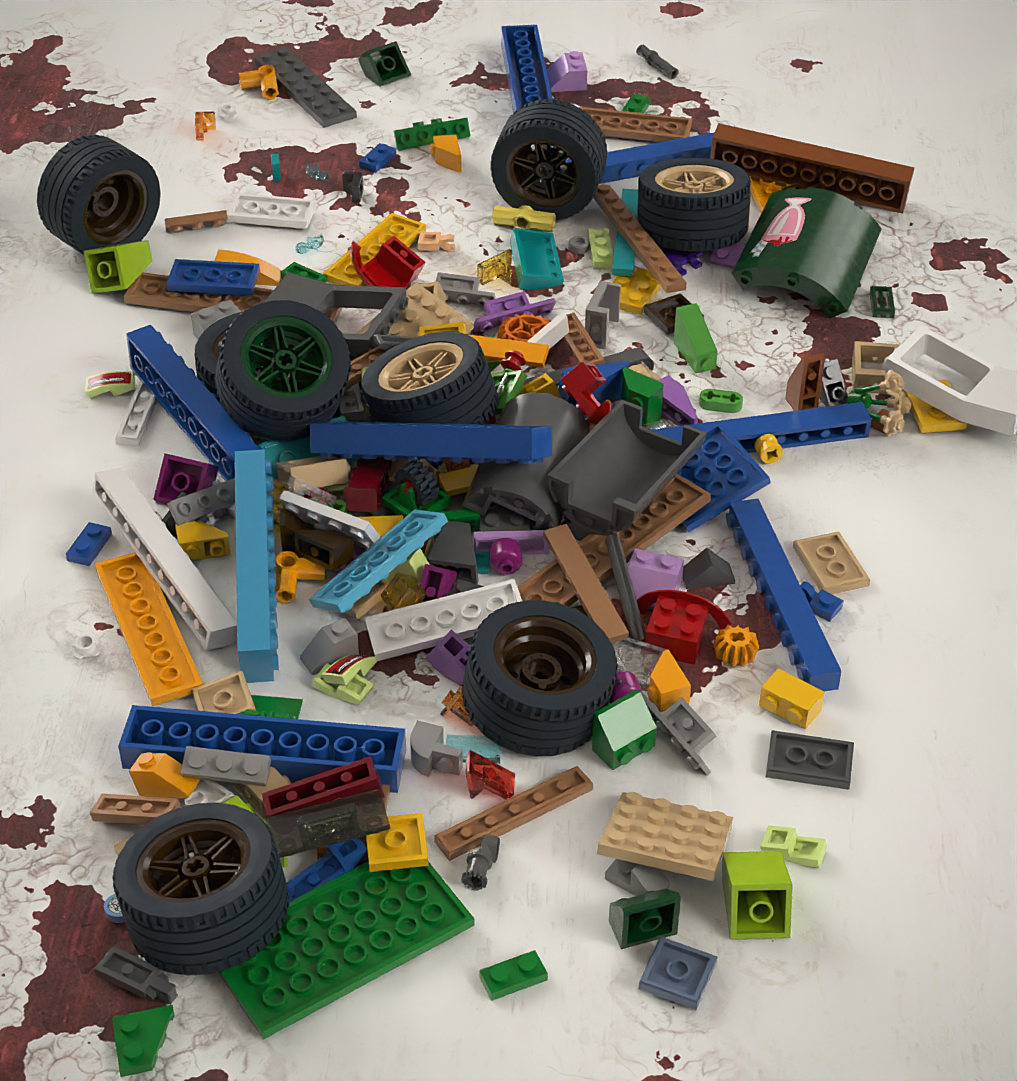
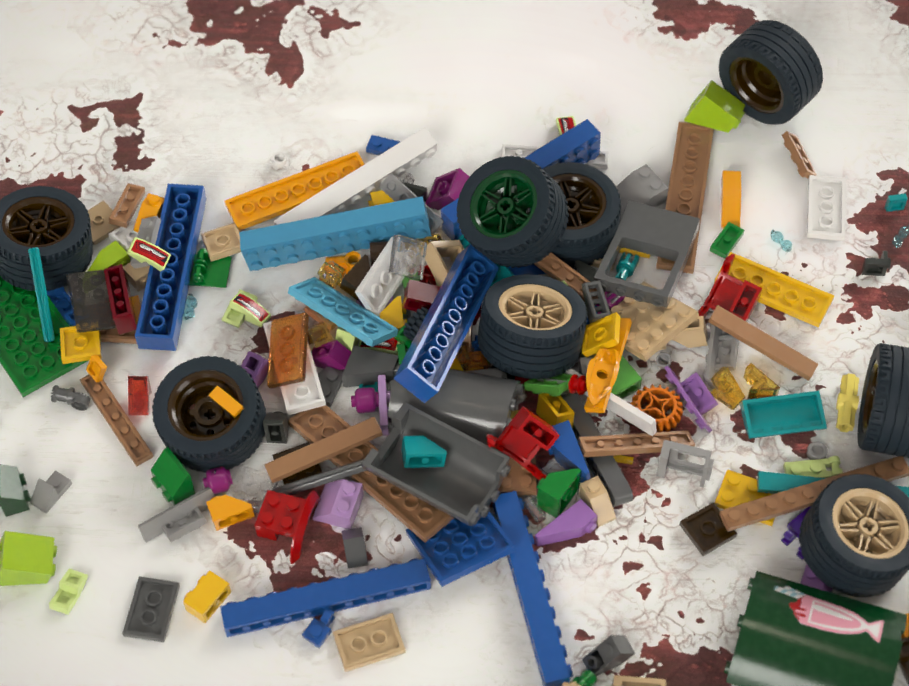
camera: 90 degrees right, 15 degrees up
blue plate [166,259,260,296] -> none
light grey slope [300,618,359,676] -> none
light grey brick [410,720,463,777] -> none
light nougat plate [418,232,455,252] -> none
tan plate [597,792,734,881] -> none
bright green slope [674,303,718,373] -> none
bright green beam [699,389,743,413] -> none
light orange gear [714,624,759,668] -> none
yellow wheel [754,434,783,464] -> none
dark orange slope [785,353,825,411] -> none
none -> teal axle [28,247,55,342]
none -> light orange tile [86,354,107,382]
none -> slope [126,237,171,272]
none -> light orange piece [209,385,244,418]
none -> clear orange tile [267,312,309,389]
none -> clear yellow head [317,261,345,289]
none -> teal slope [401,436,447,468]
none -> light orange piece [586,348,619,406]
none -> medium nougat tile [708,305,818,381]
none -> clear yellow slope [710,367,746,410]

